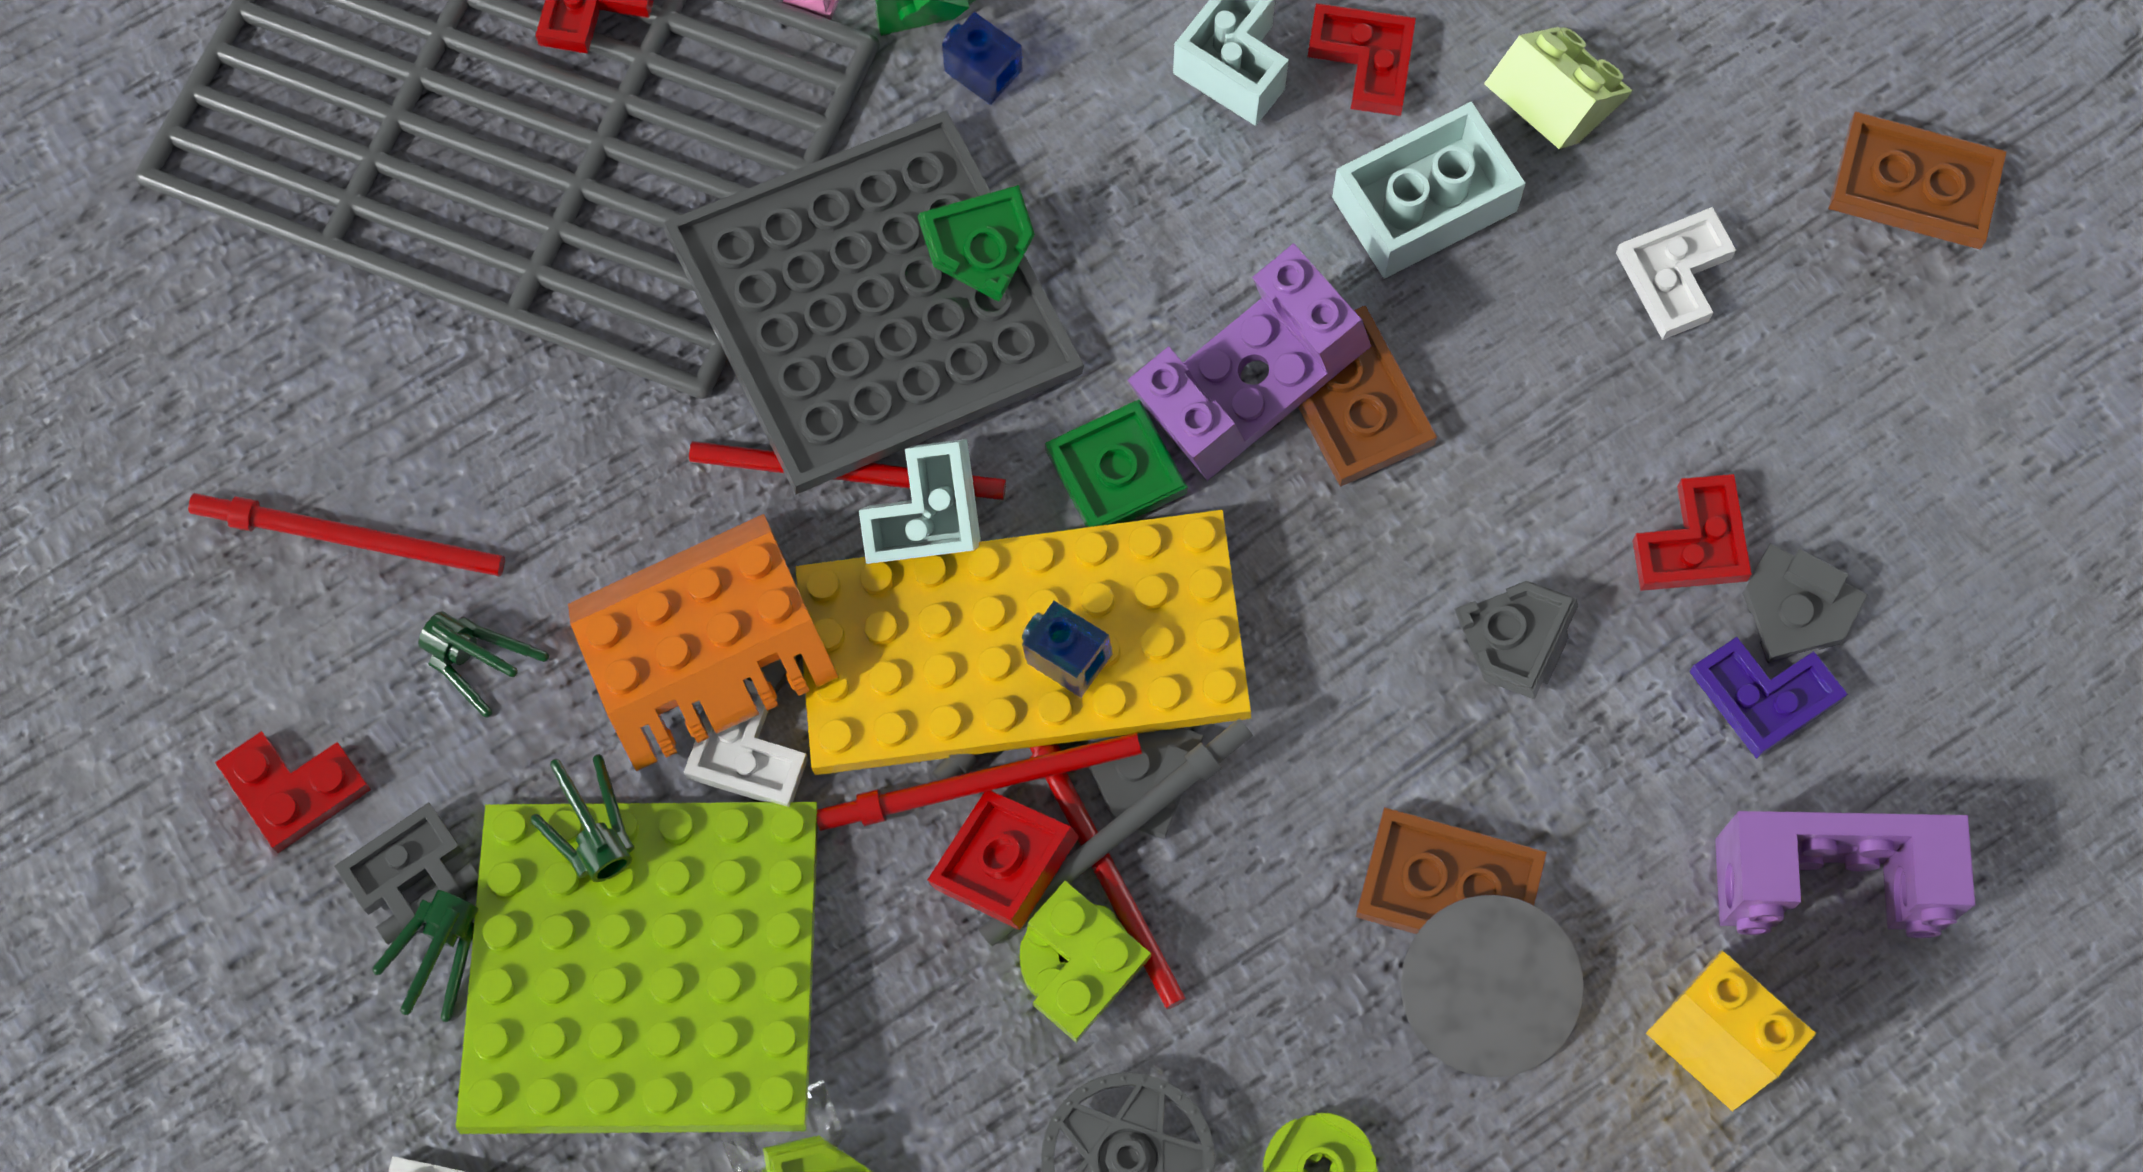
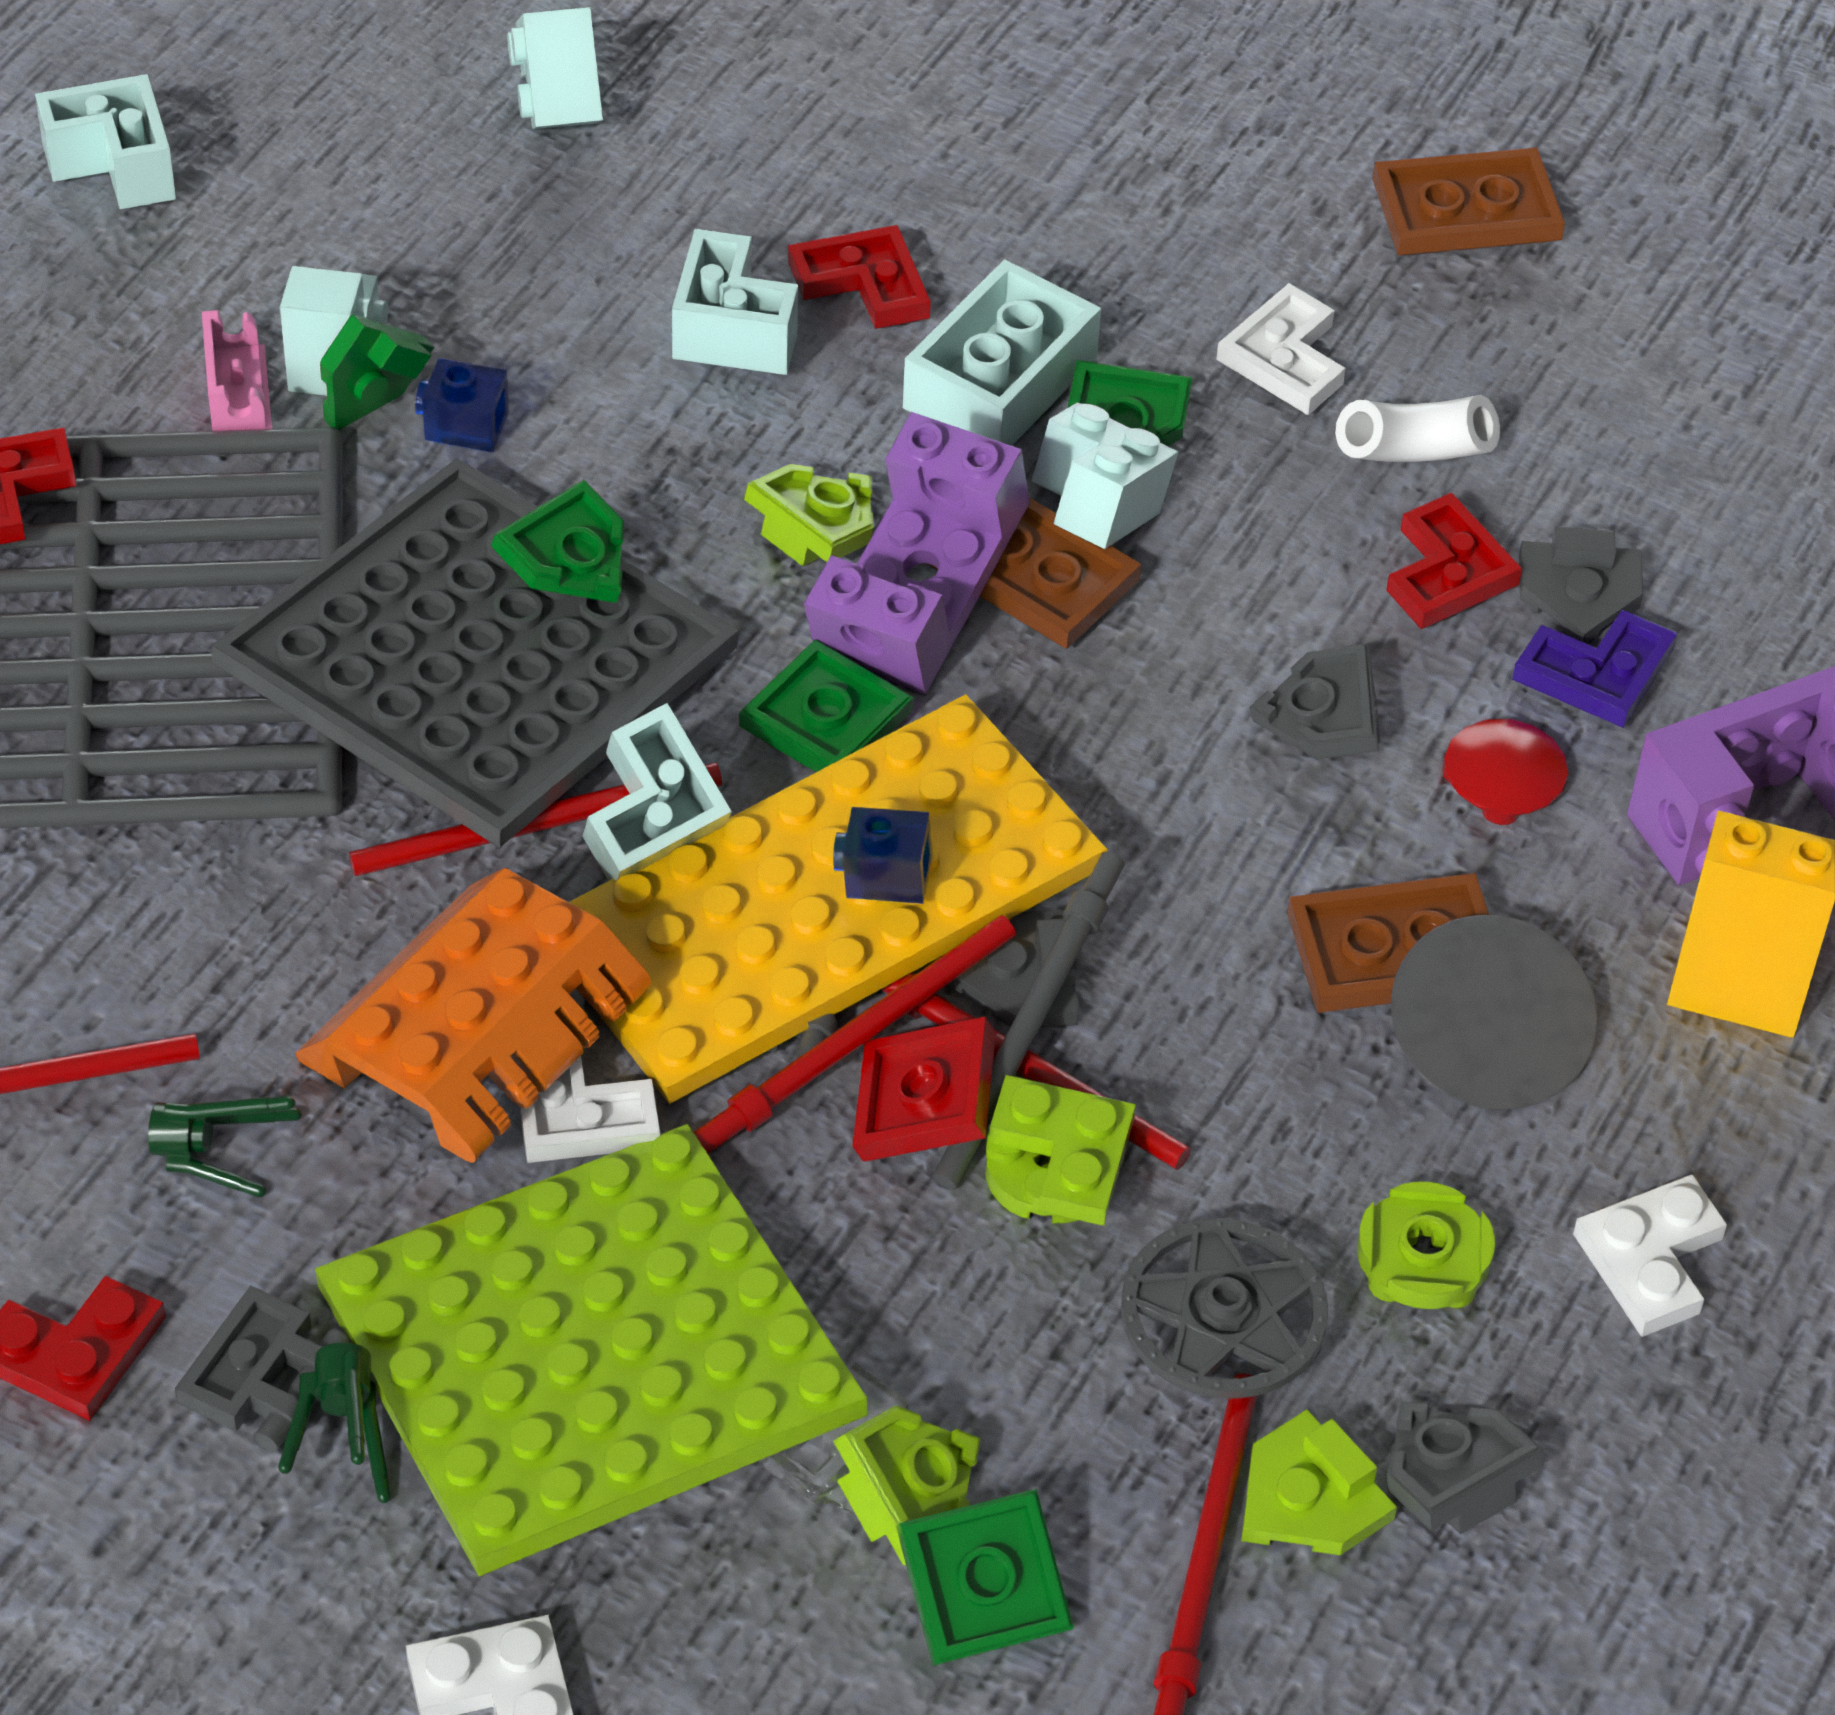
camera: 30 degrees left, 20 degrees down
dark green plant [531,754,635,882] -> none
yellowish green slope [1484,27,1633,149] -> none
none -> lime plate [744,464,874,566]
none -> light aqua brick [1032,402,1179,549]
none -> green plate [1067,360,1192,446]
none -> white cylinder [1335,395,1500,462]
none -> red dish [1442,719,1568,825]

